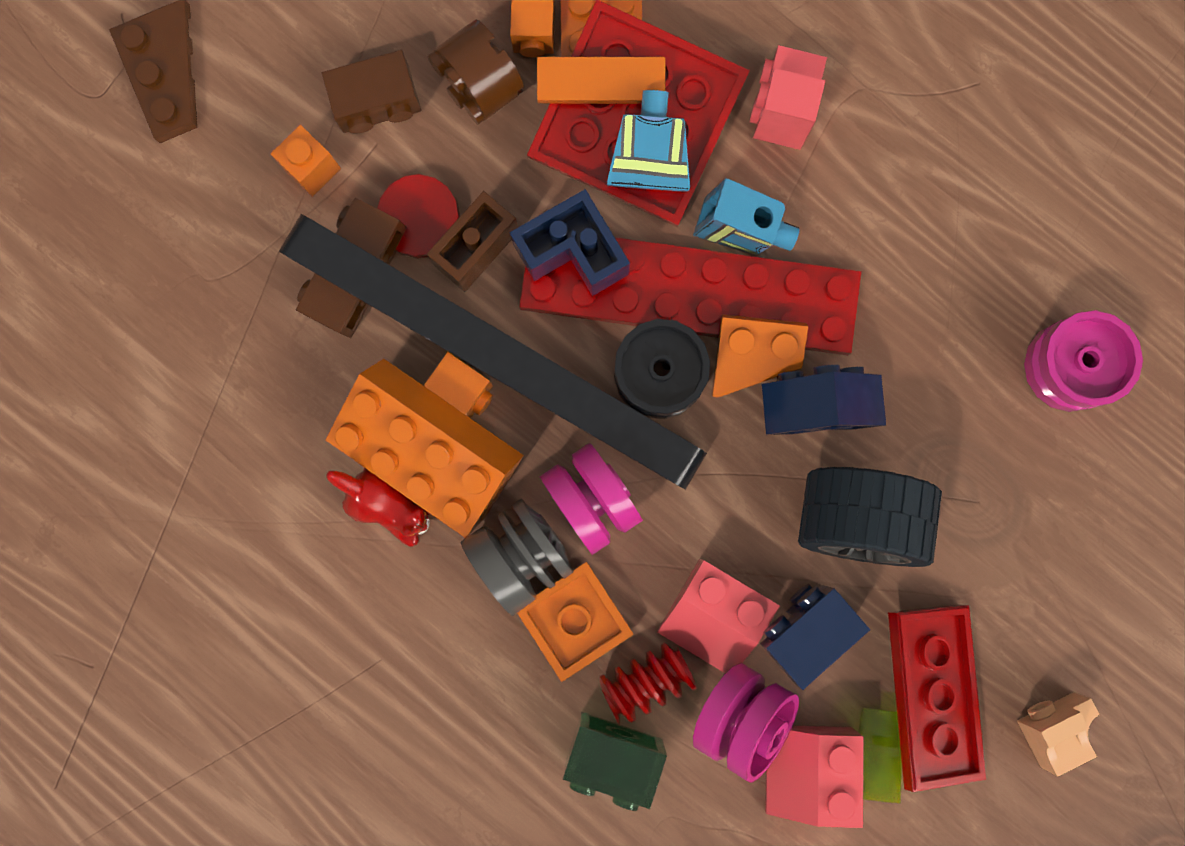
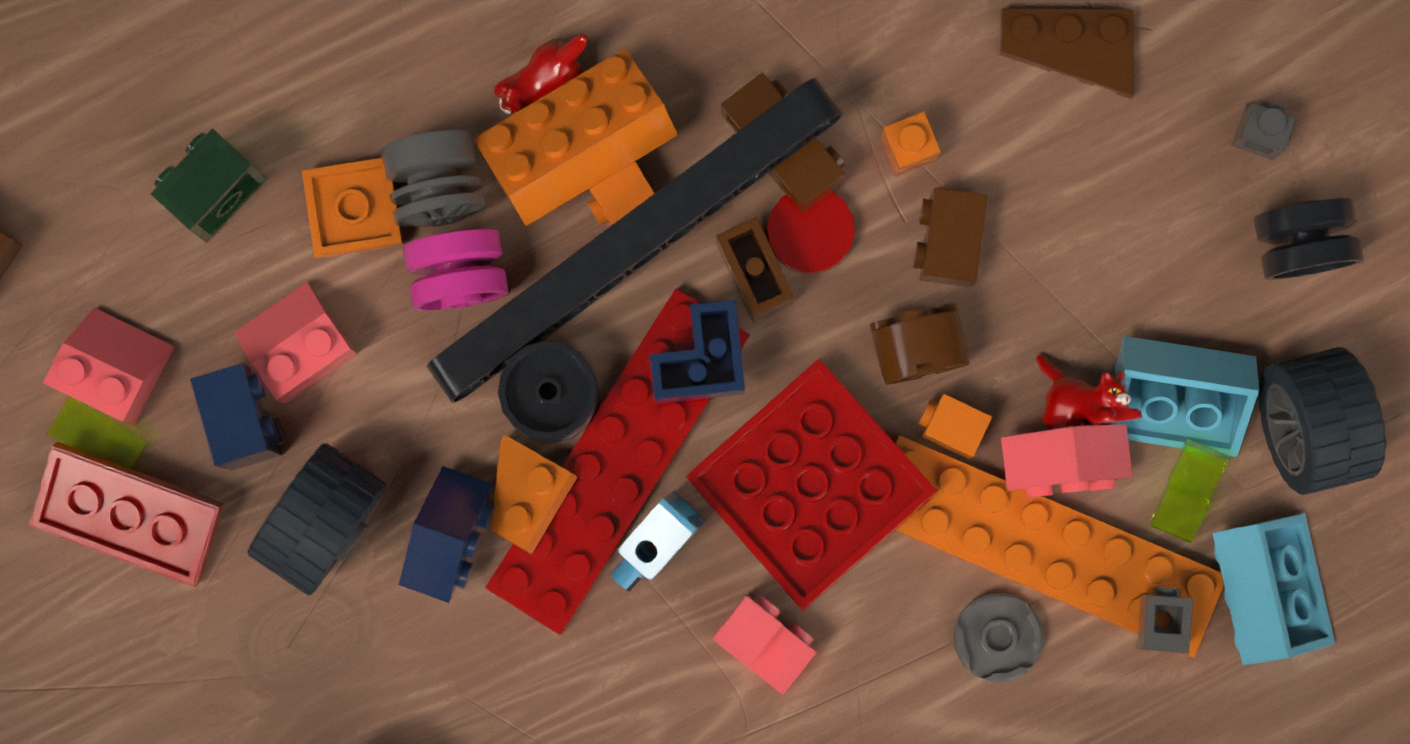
camera: 110 degrees right, 0 degrees up
orange tile [537,57,665,104] -> none
red piece [599,643,698,726] -> none
torso [607,90,690,192] -> none
dark pink wheel [693,663,799,783] -> none
light nougat brick [1017,692,1100,777] -> none

